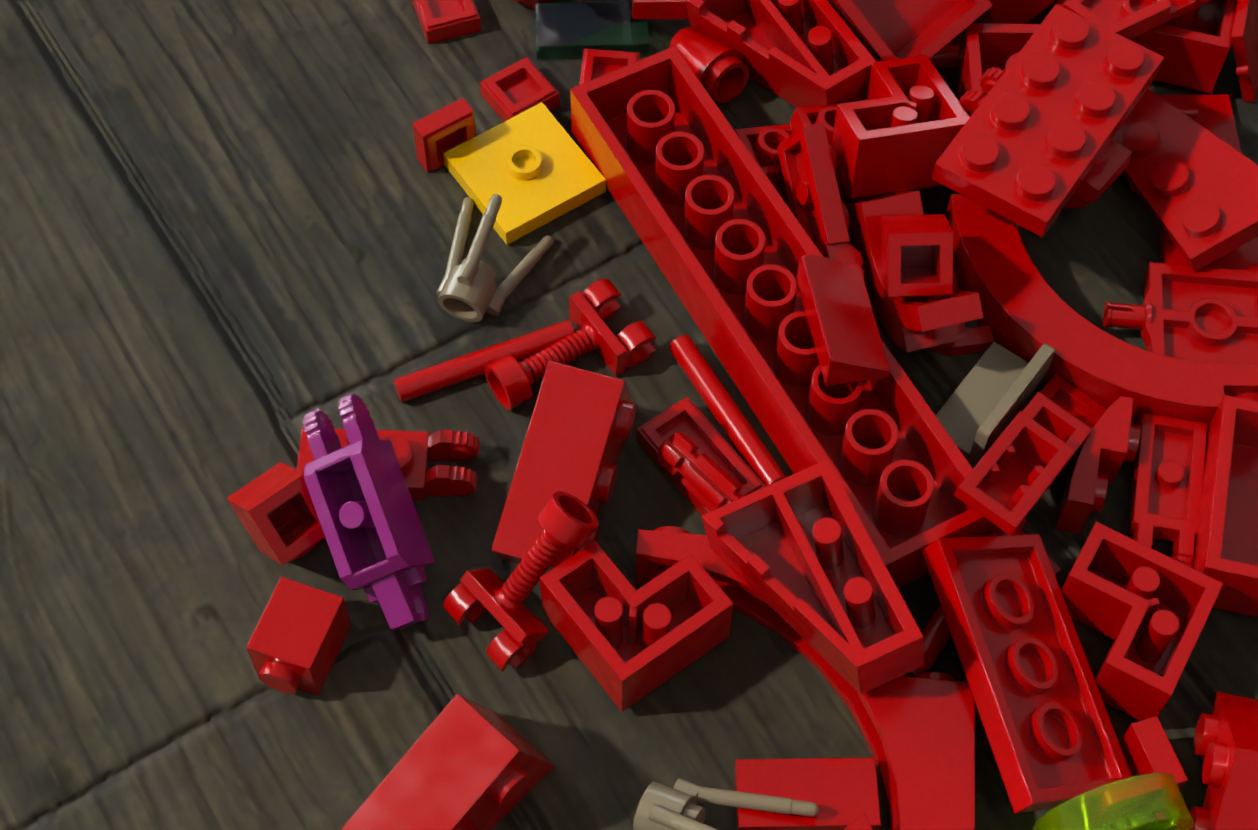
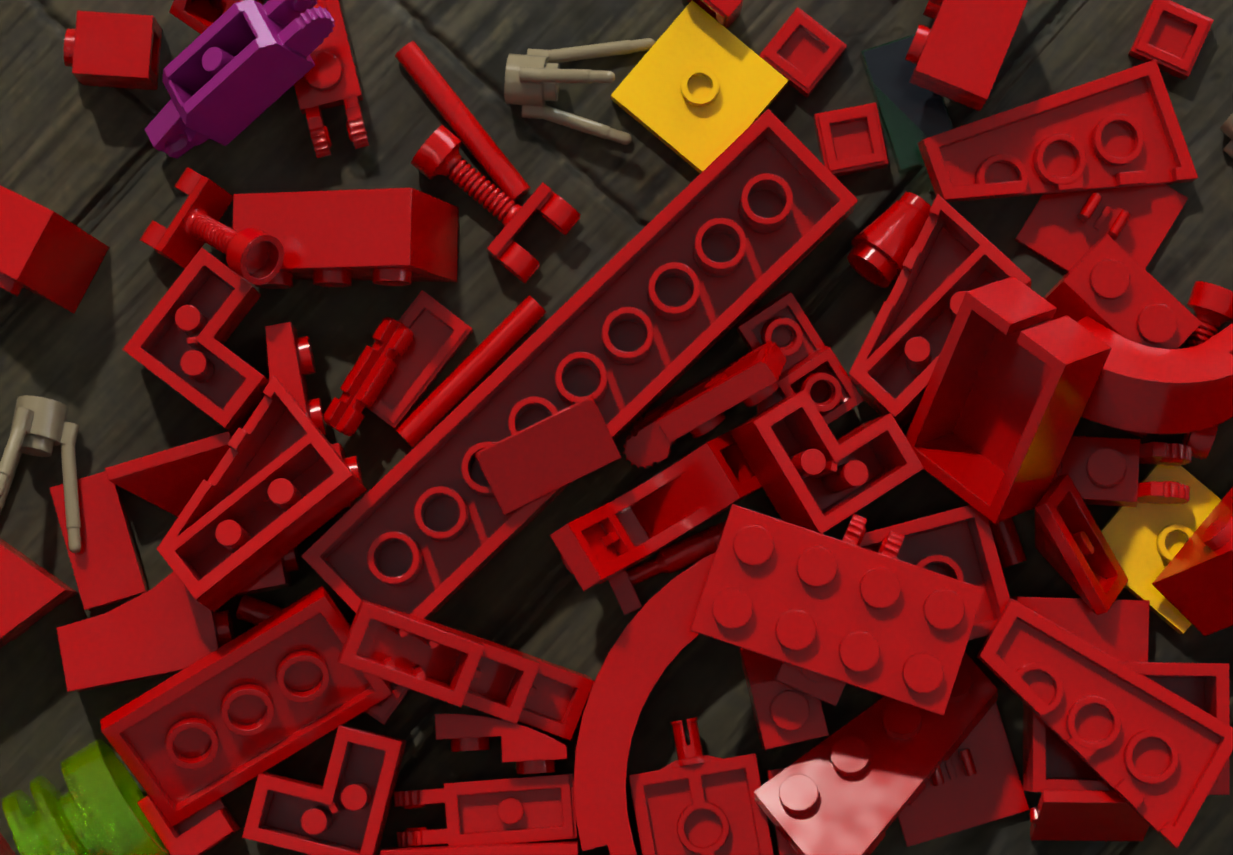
camera: 75 degrees right, 25 degrees up
red brick [882,214,953,297] -> none
dark tan panel [935,342,1056,468] -> none
none -> red slope [105,431,234,517]
none -> red slope [738,647,829,750]

